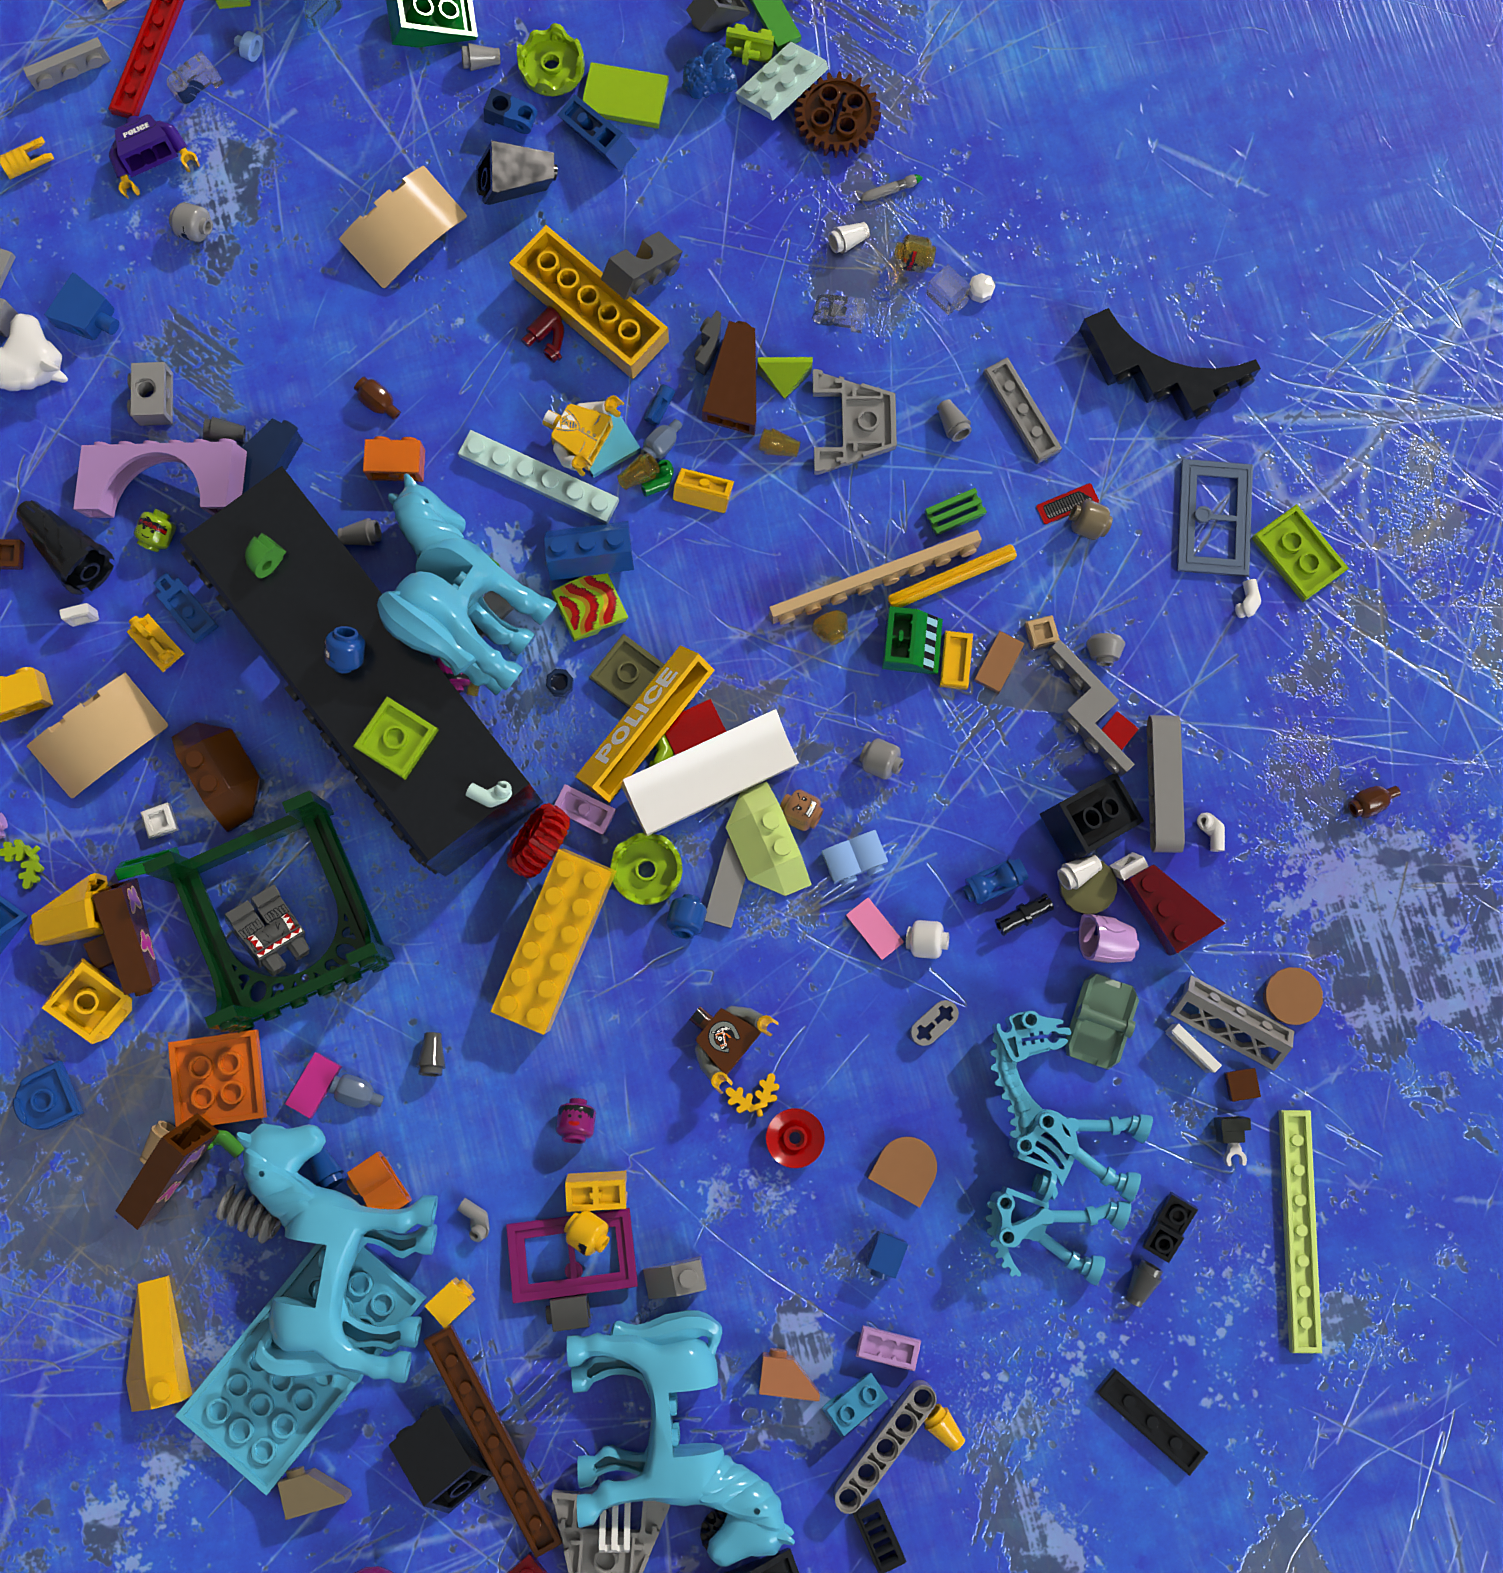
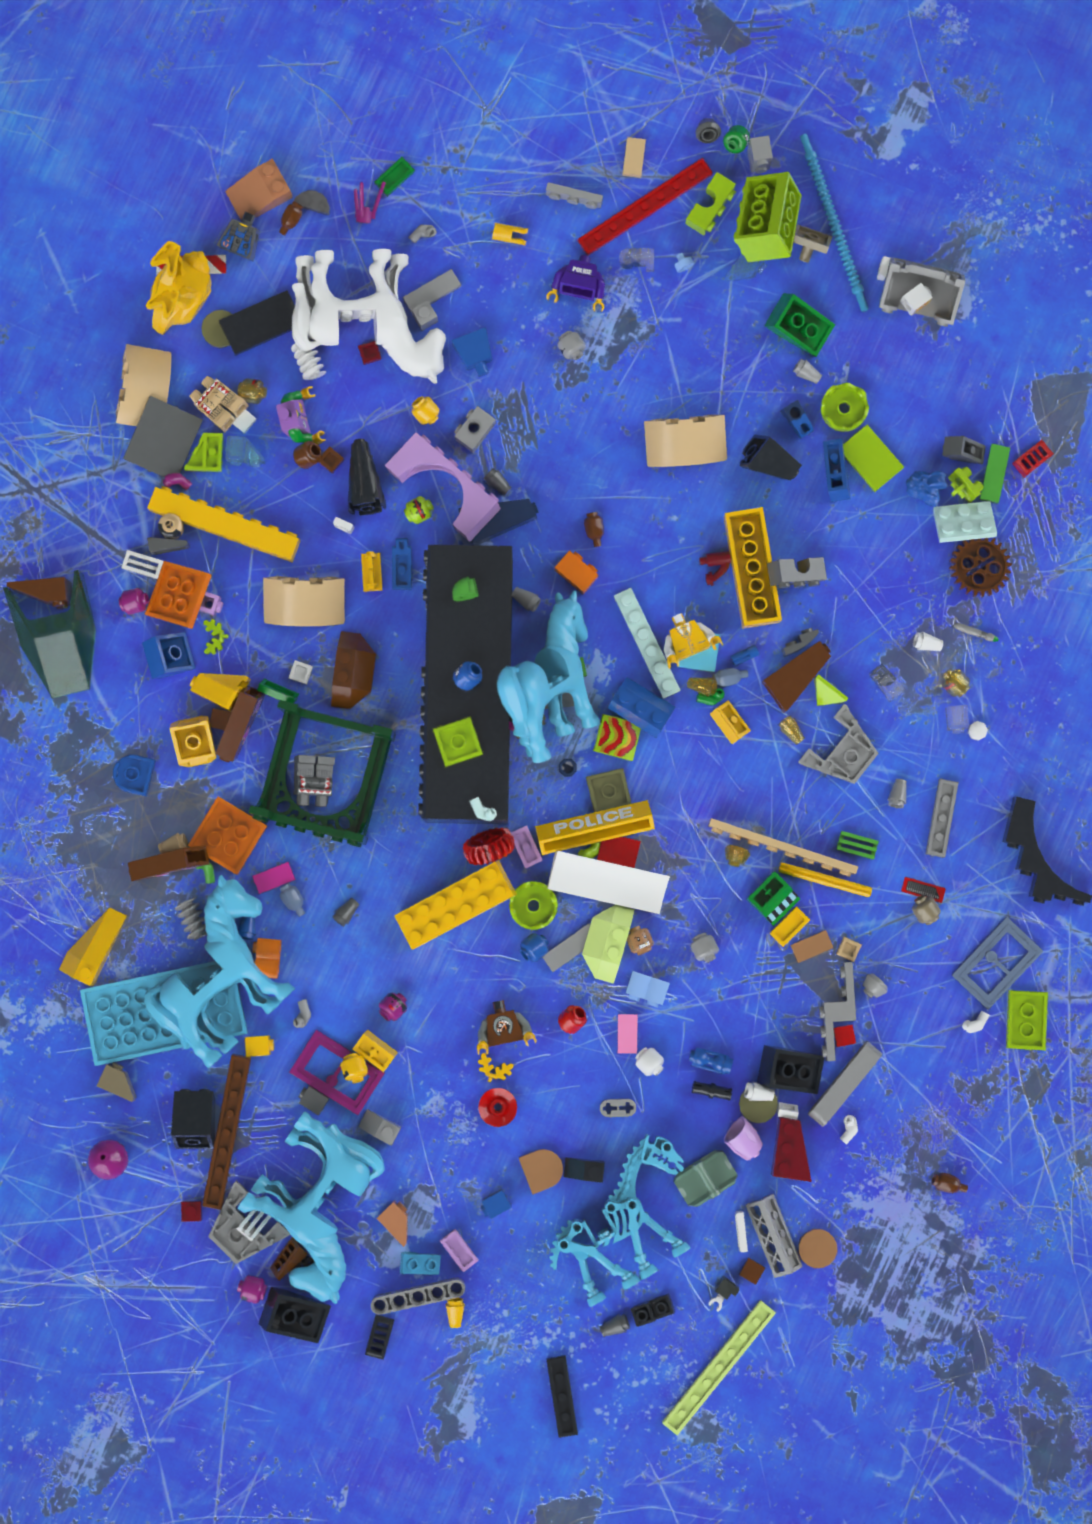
camera: 40 degrees right, 5 degrees up
none -> reddish brown slope [270,1237,308,1281]
none -> yellow head [411,396,440,425]
none -> red head [558,1005,587,1034]
none -> black slope [564,1157,605,1182]

